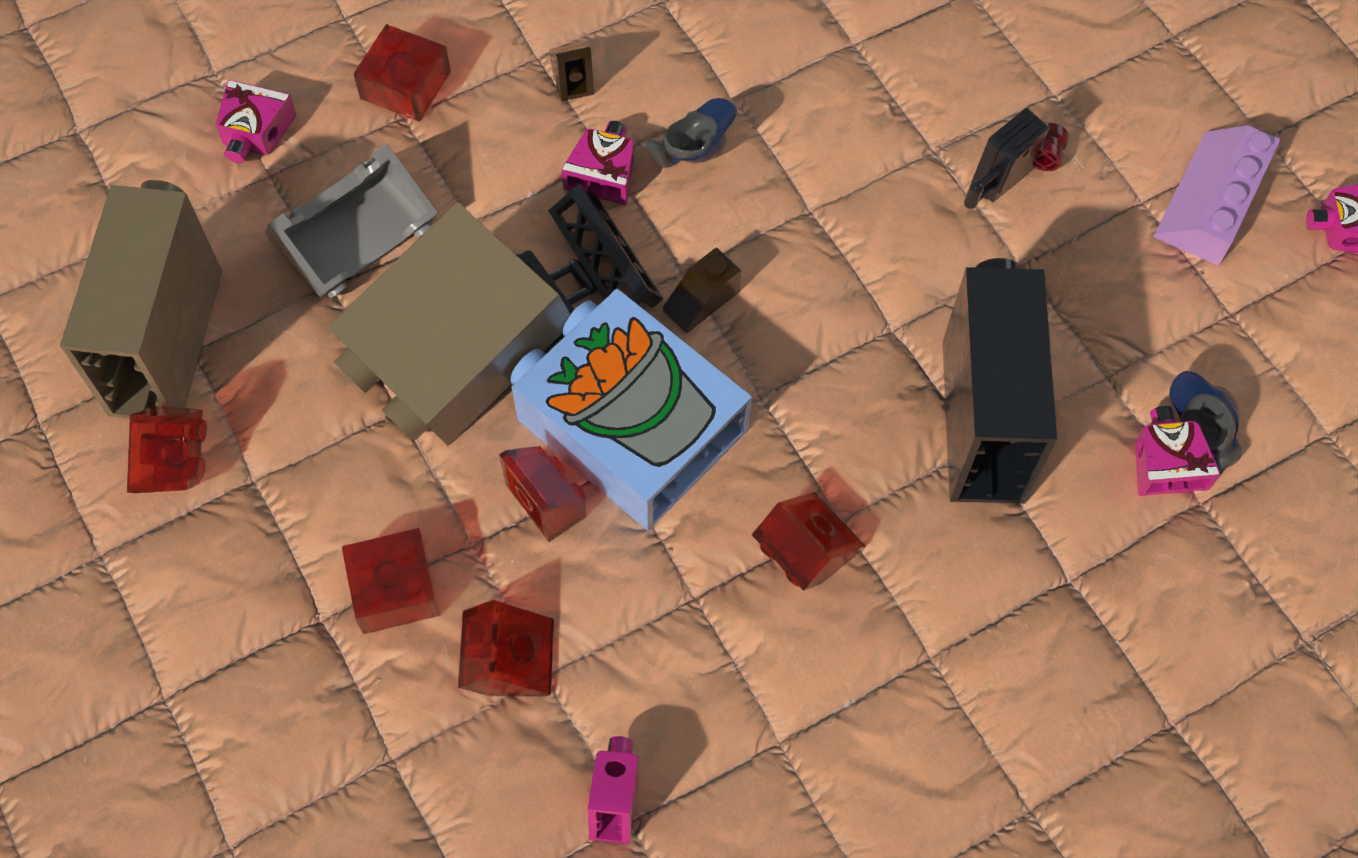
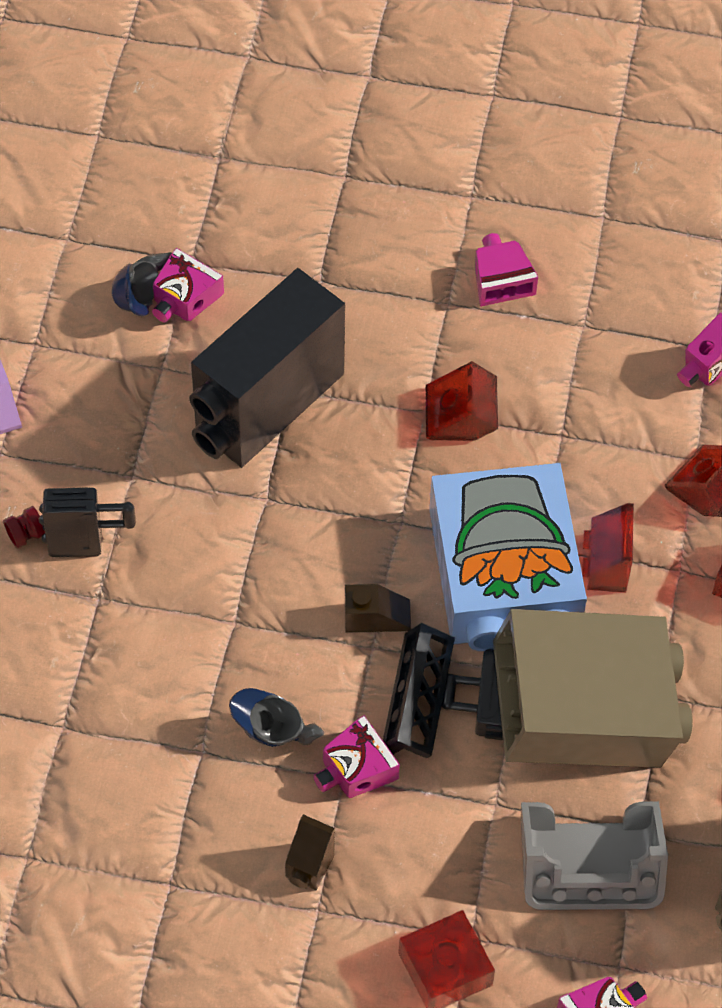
camera: 140 degrees left, 5 degrees down
none -> dark pink torso [475,233,538,307]

